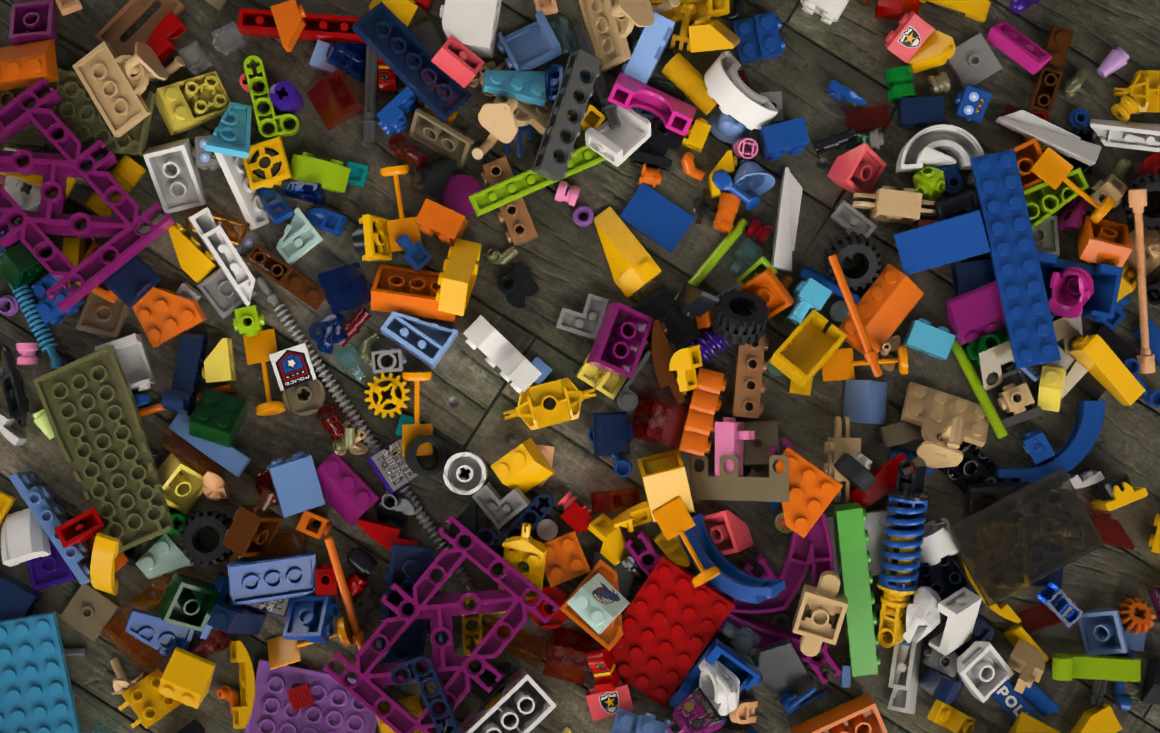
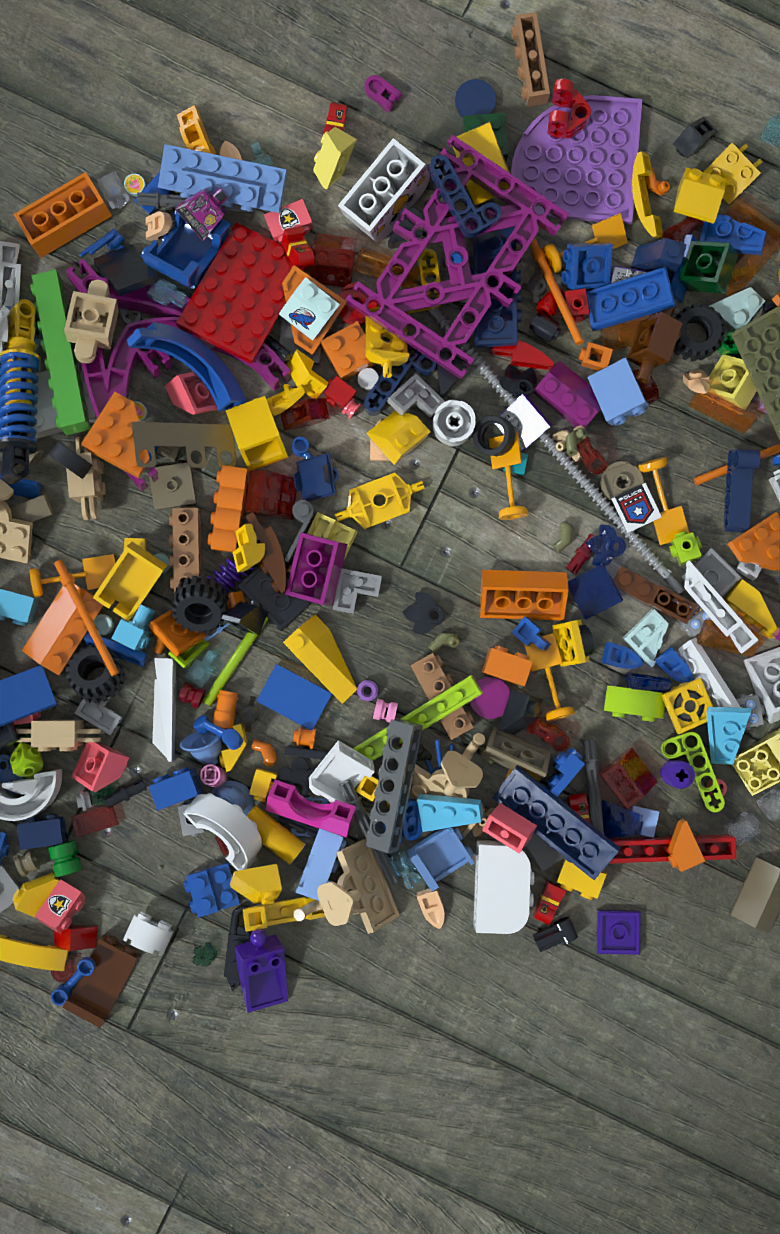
camera: 170 degrees right, 0 degrees up
tan plant [110,658,144,695] -> none
medium blue slope [168,413,251,477] -> none
dark green brick [189,388,247,448] -> none
light yellow slope [201,338,236,384] -> none
tile [287,683,315,711] -> none
clear light blue plate [334,344,367,382] -> none
teal tile [347,161,370,188] -> none
yellow gear [364,372,411,418] -> none
light grey head [370,348,407,374] -> none
light blue wedge [380,311,458,369] -> none
yellow piece [436,238,482,316] -> none
white brick [463,315,542,393] -> none
medium blue tile [531,356,553,385] -> none
light orange piece [652,497,721,587] -> none
yellow plate [653,532,690,567] -> none
yellow hinge [670,3,697,52] -> none
white helmet [698,658,740,716] -> none
bright pink brick [715,417,756,477] -> none
blue plate [826,79,867,105] -> none
medium blue tile [839,662,851,688] -> none
medium blue slope [842,380,888,425] -> none
red slope [849,452,914,509] -> none
light grey plate [852,451,872,470] -> none
tan plant [877,335,901,371] -> none

